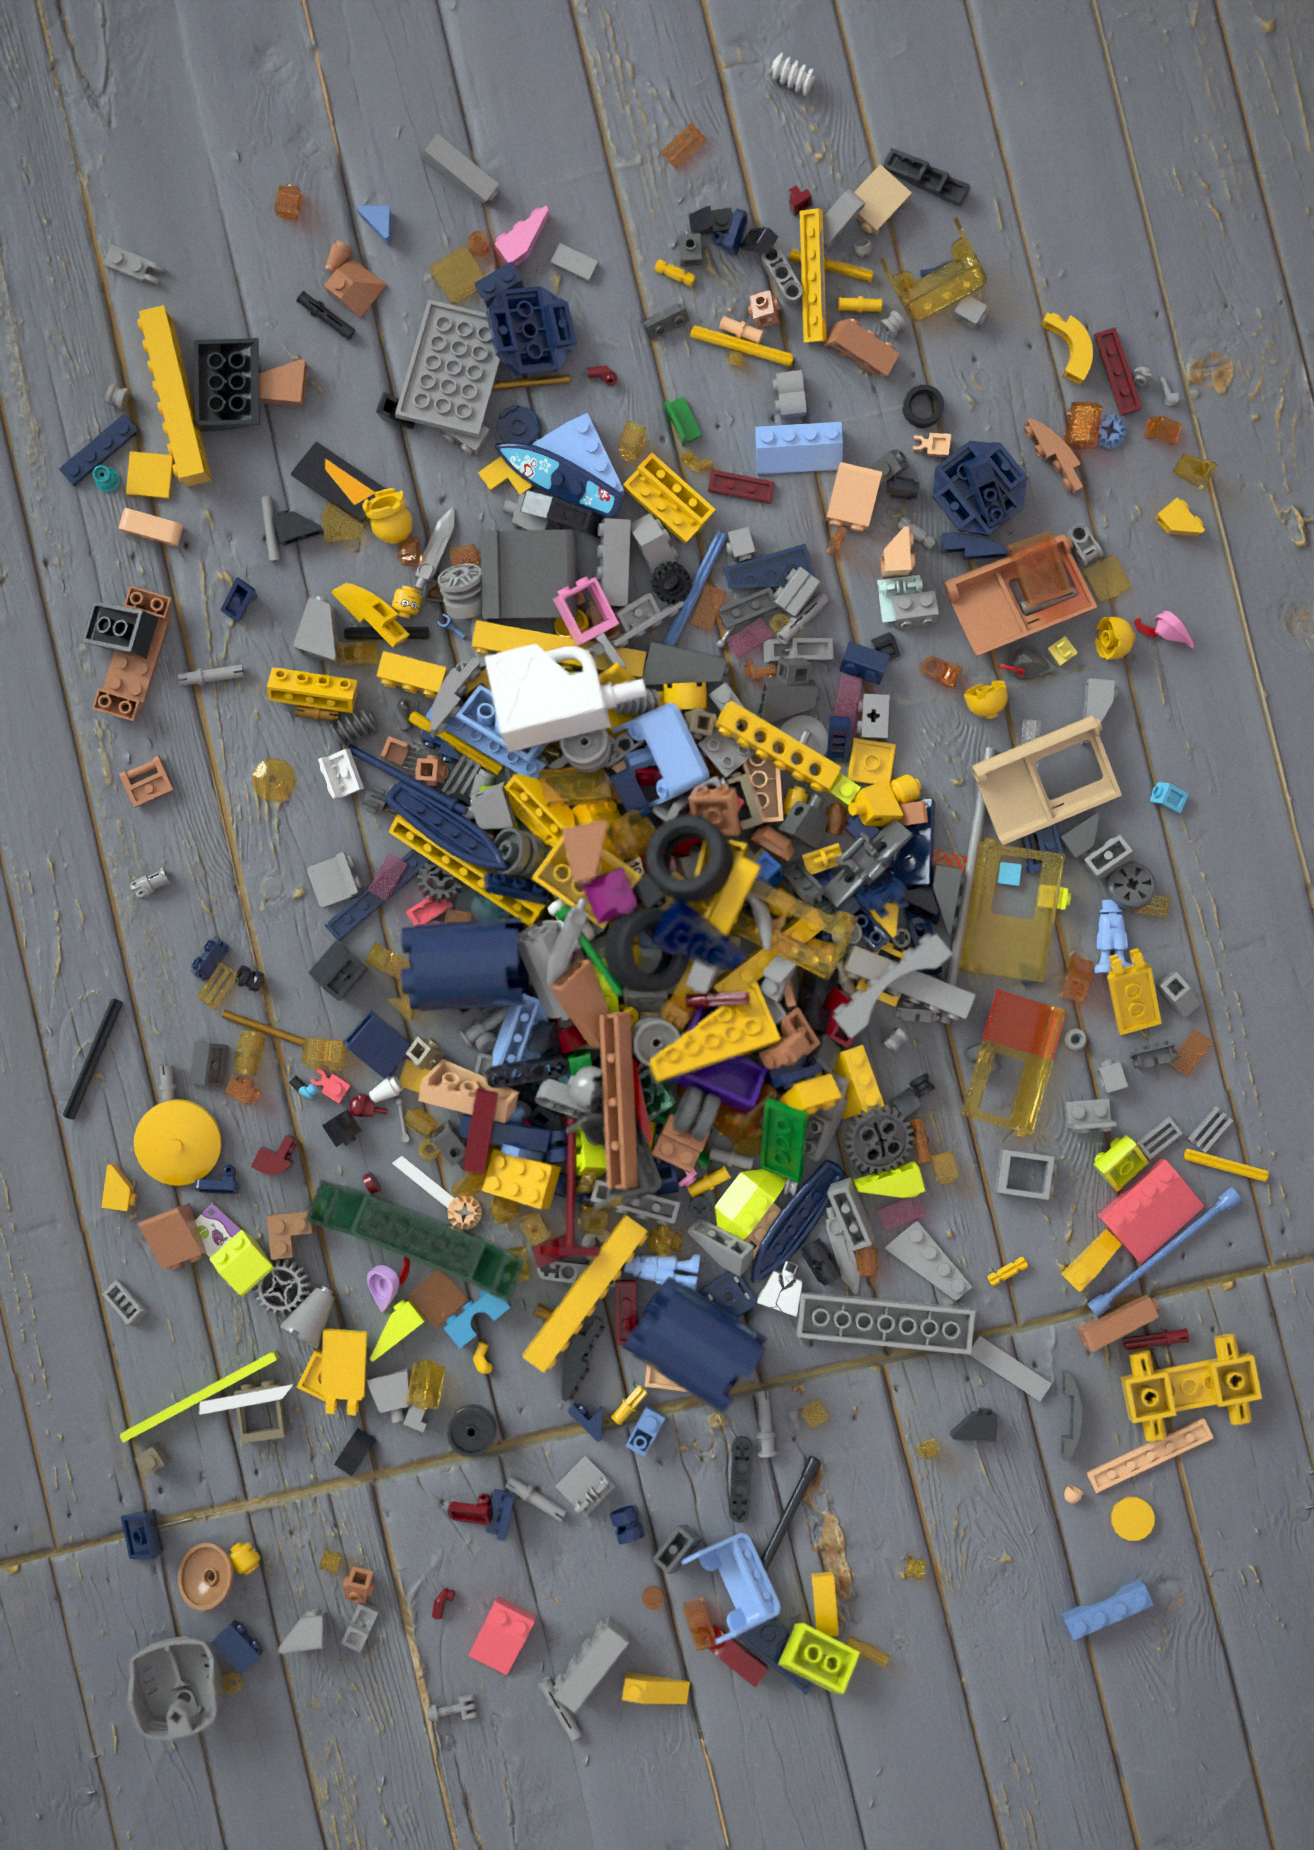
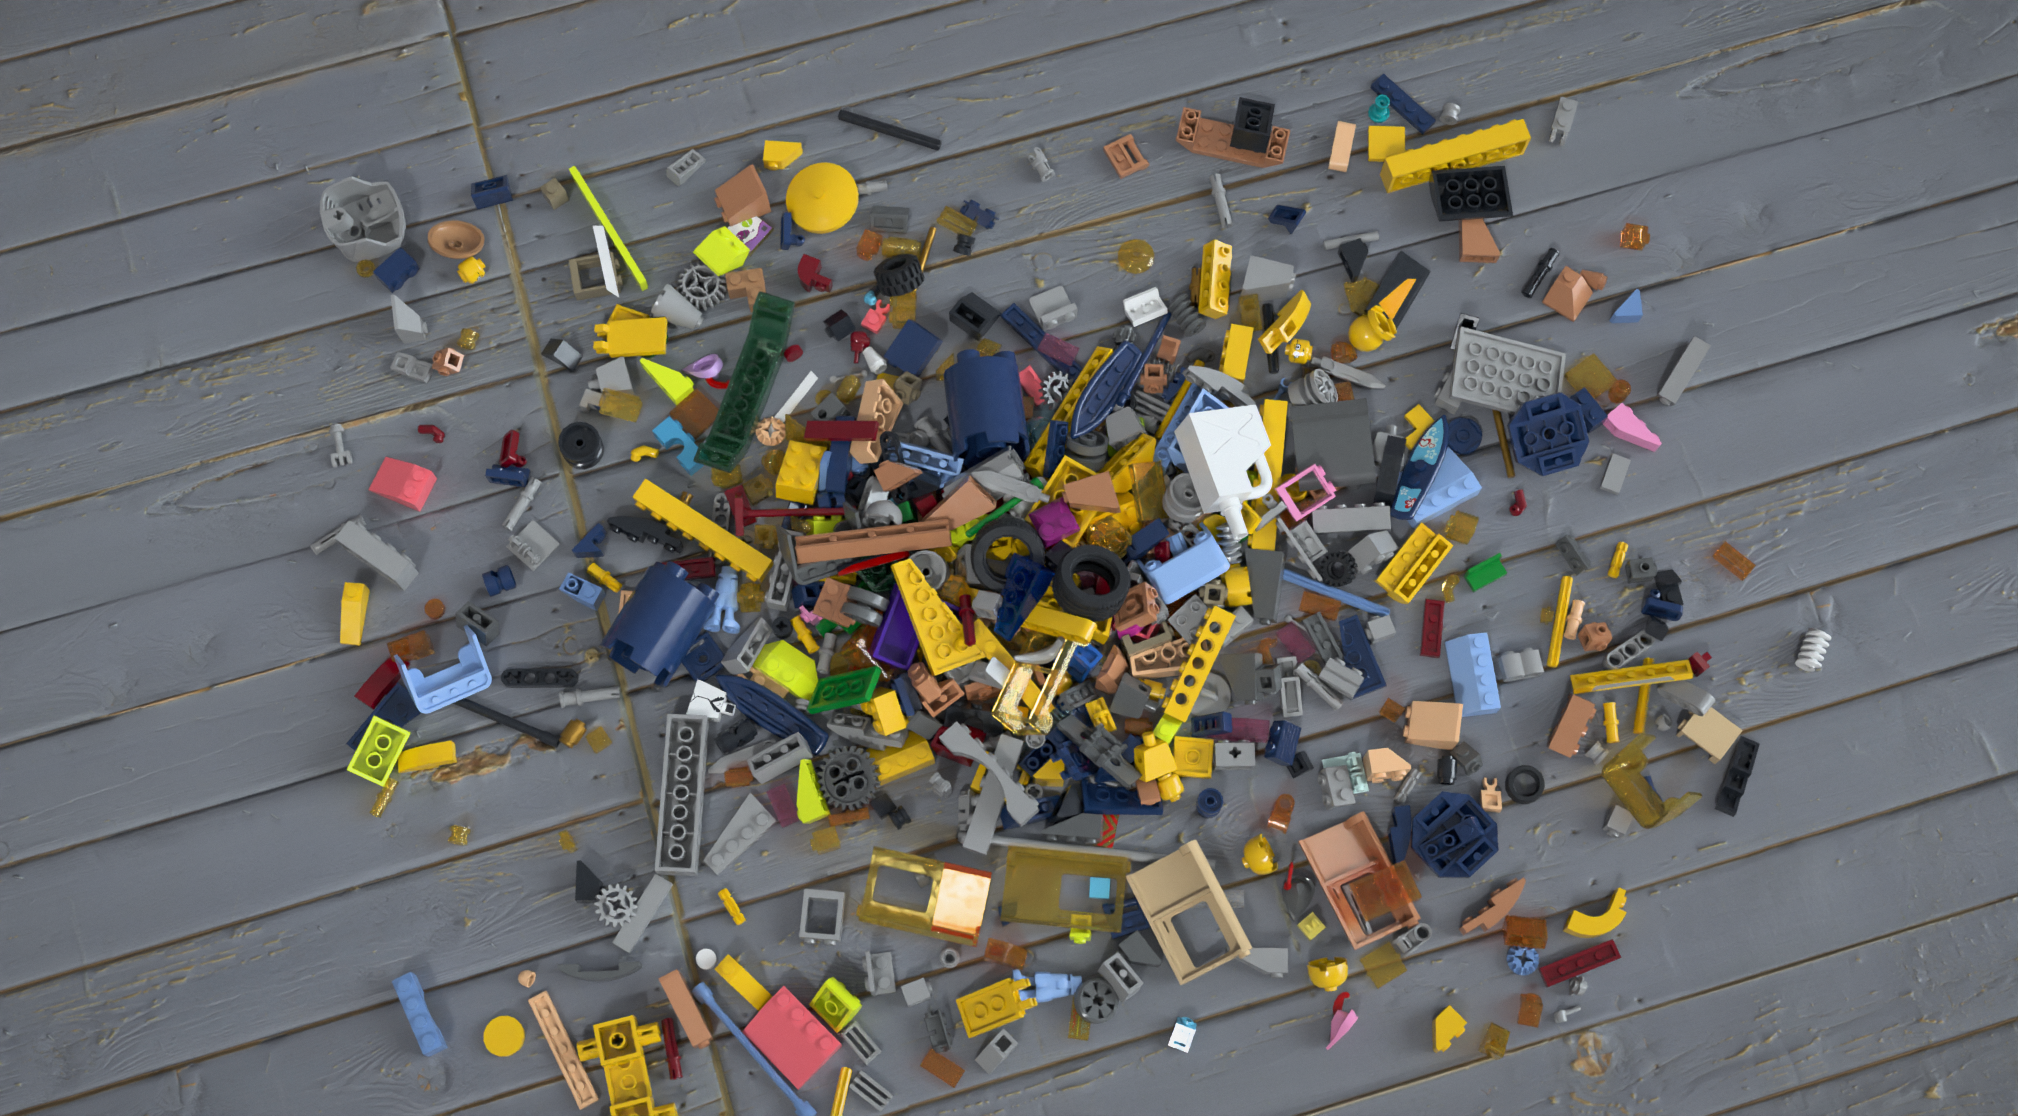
camera: 80 degrees right, 15 degrees down
none -> pearl gold brick [559,718,587,749]
none -> light grey gear [593,884,638,928]
none -> white tile [696,949,717,970]
none -> black tyre [873,254,925,297]
none -> nougat slope [874,460,922,491]
none -> dark blue wheel [1196,788,1223,819]

